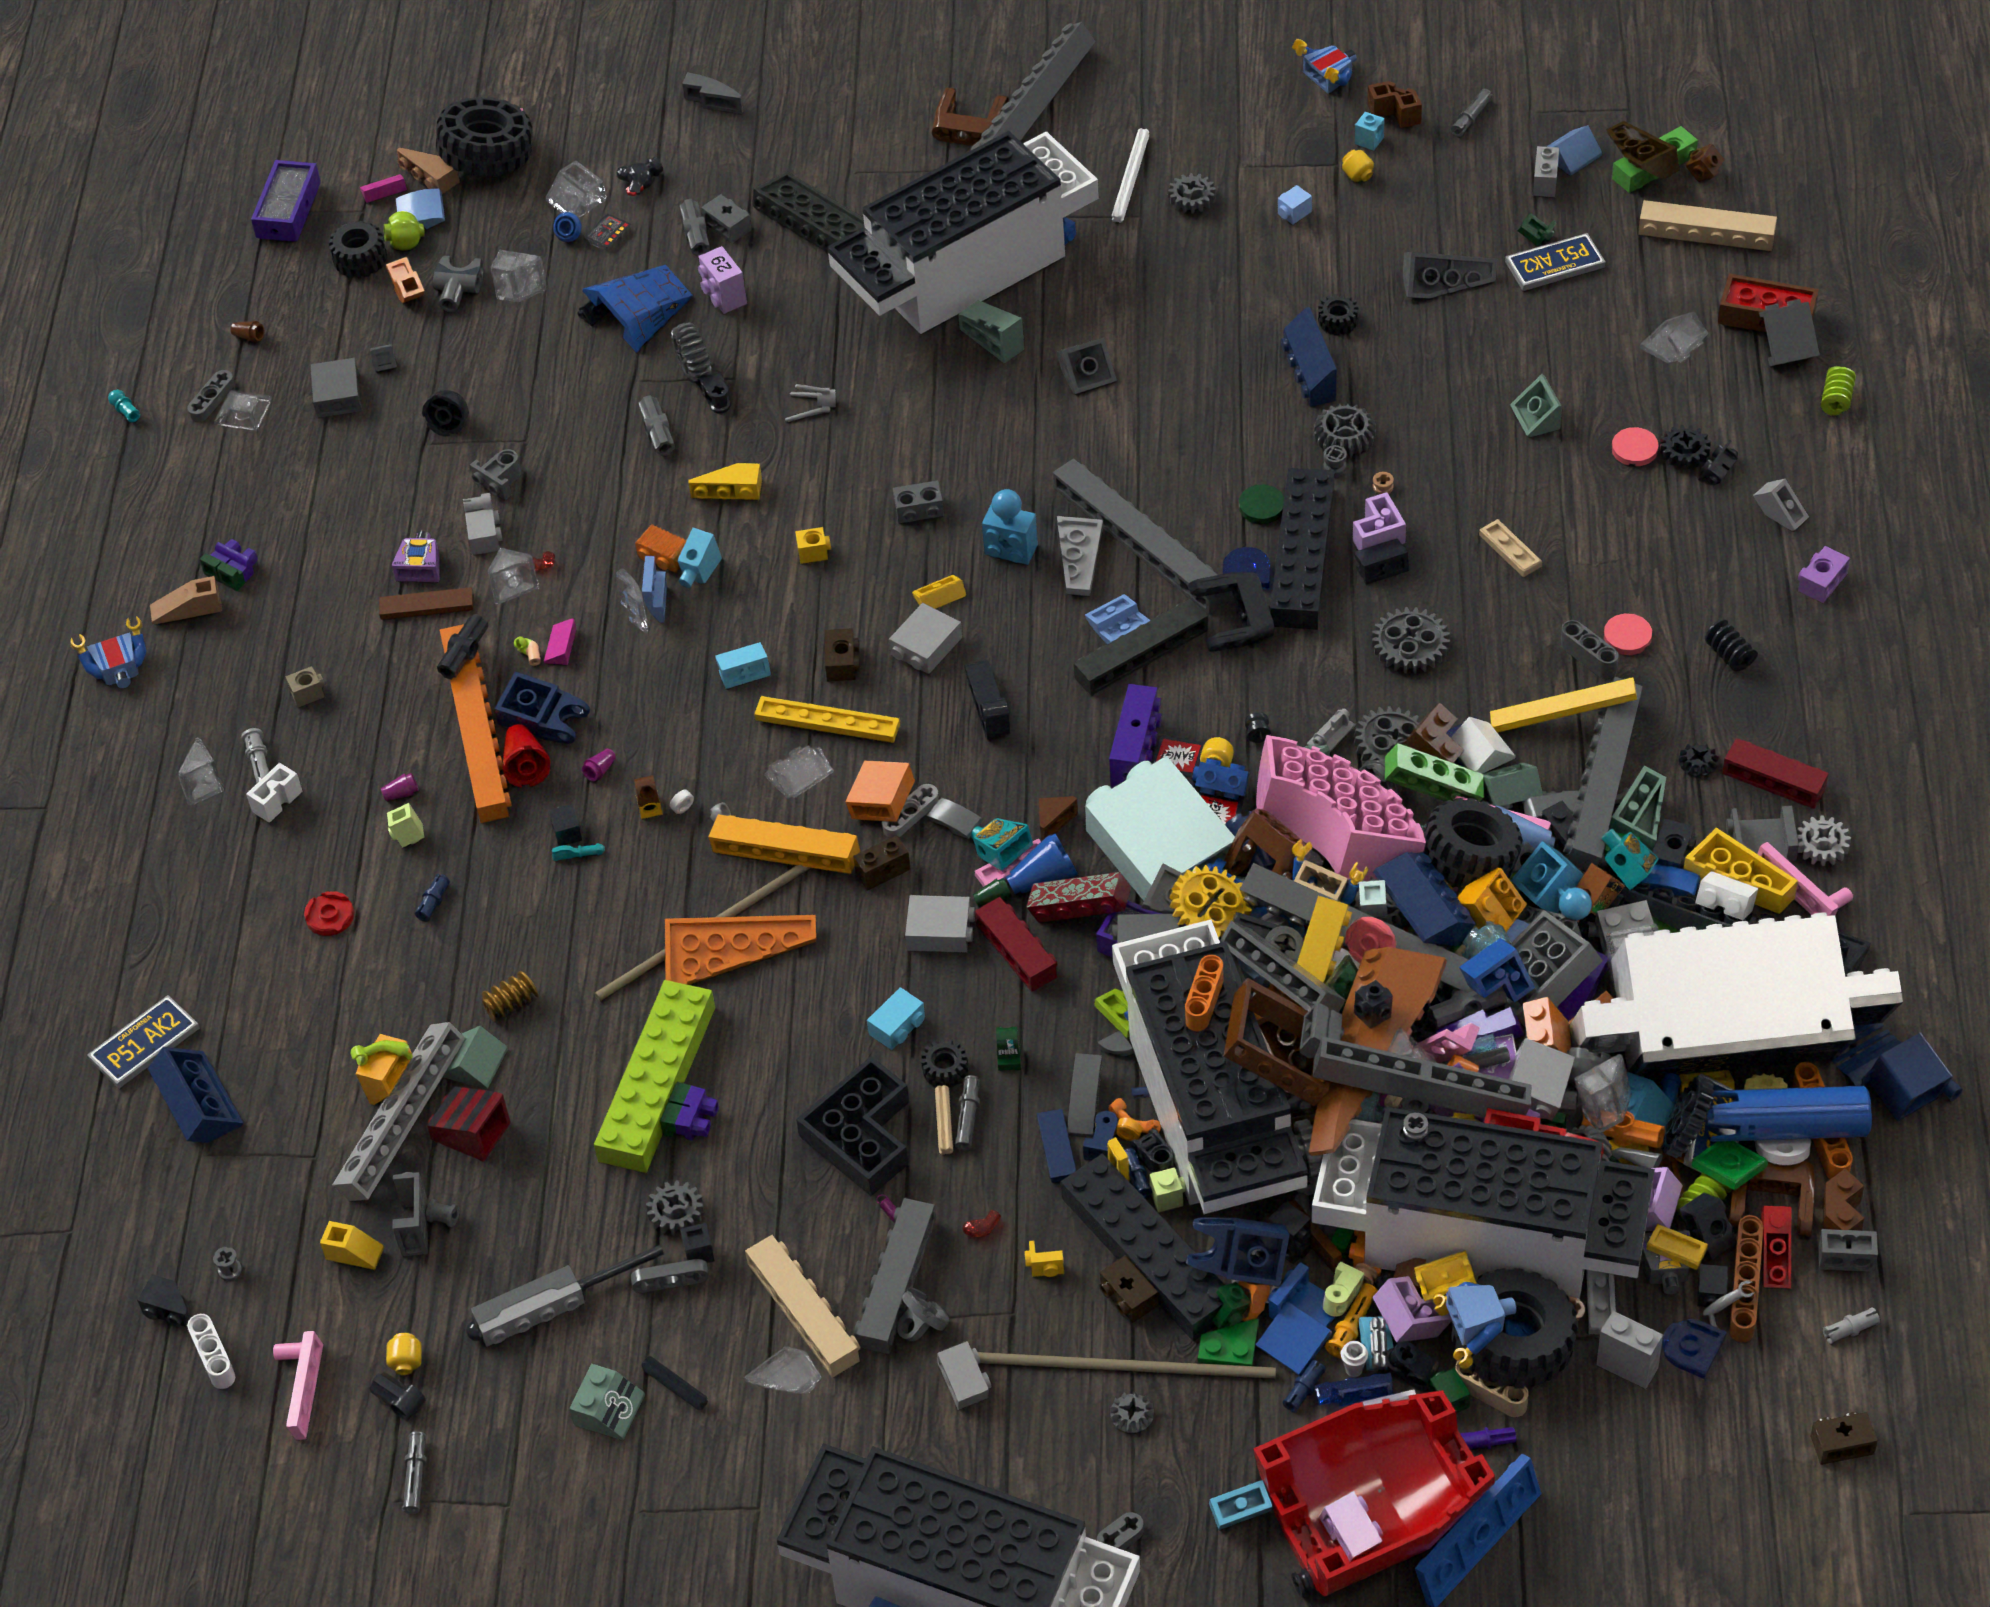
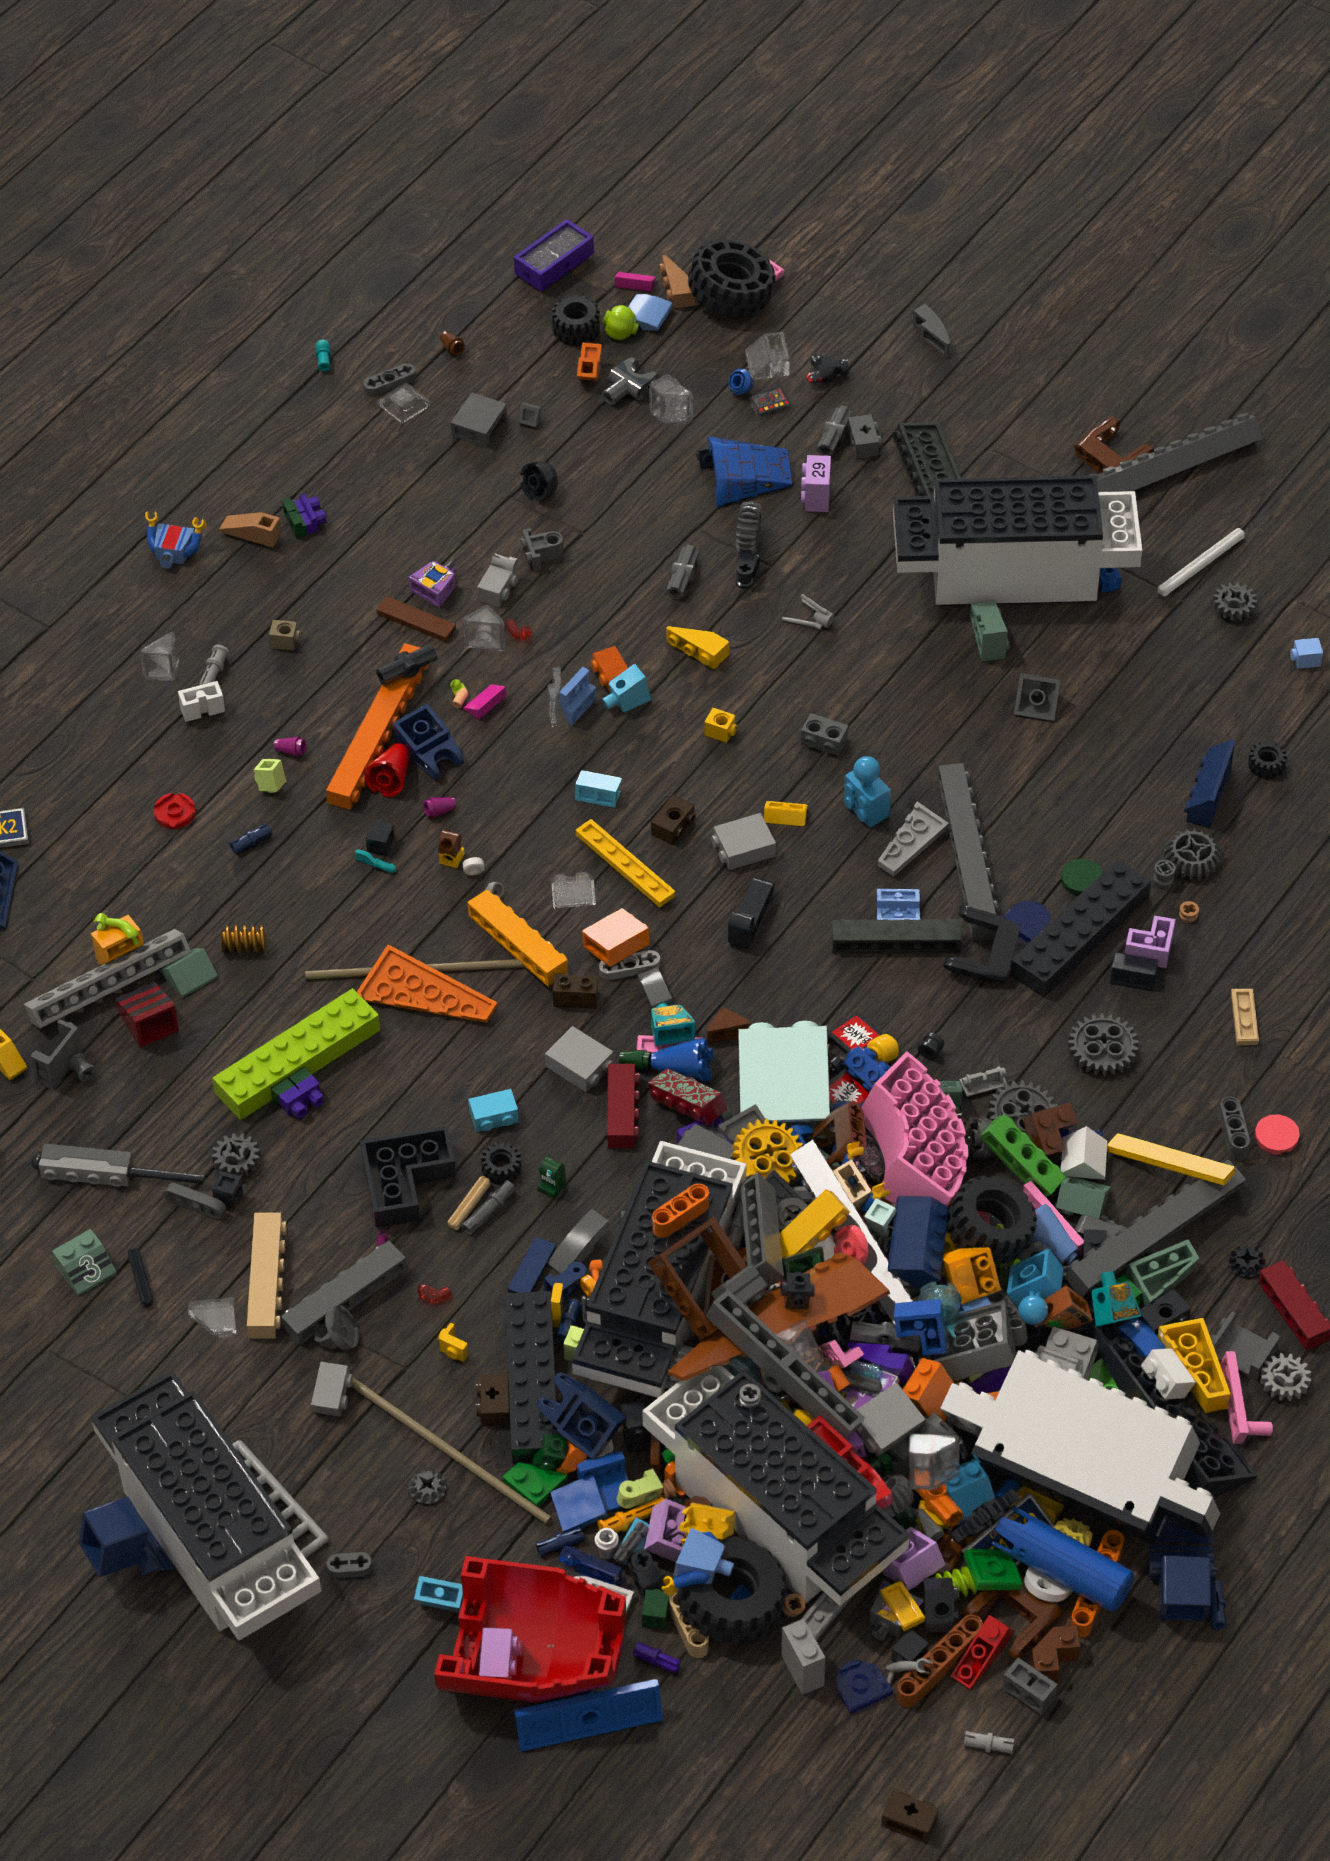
camera: 30 degrees right, 0 degrees up
dark purple brick [1109,684,1162,789] -> none

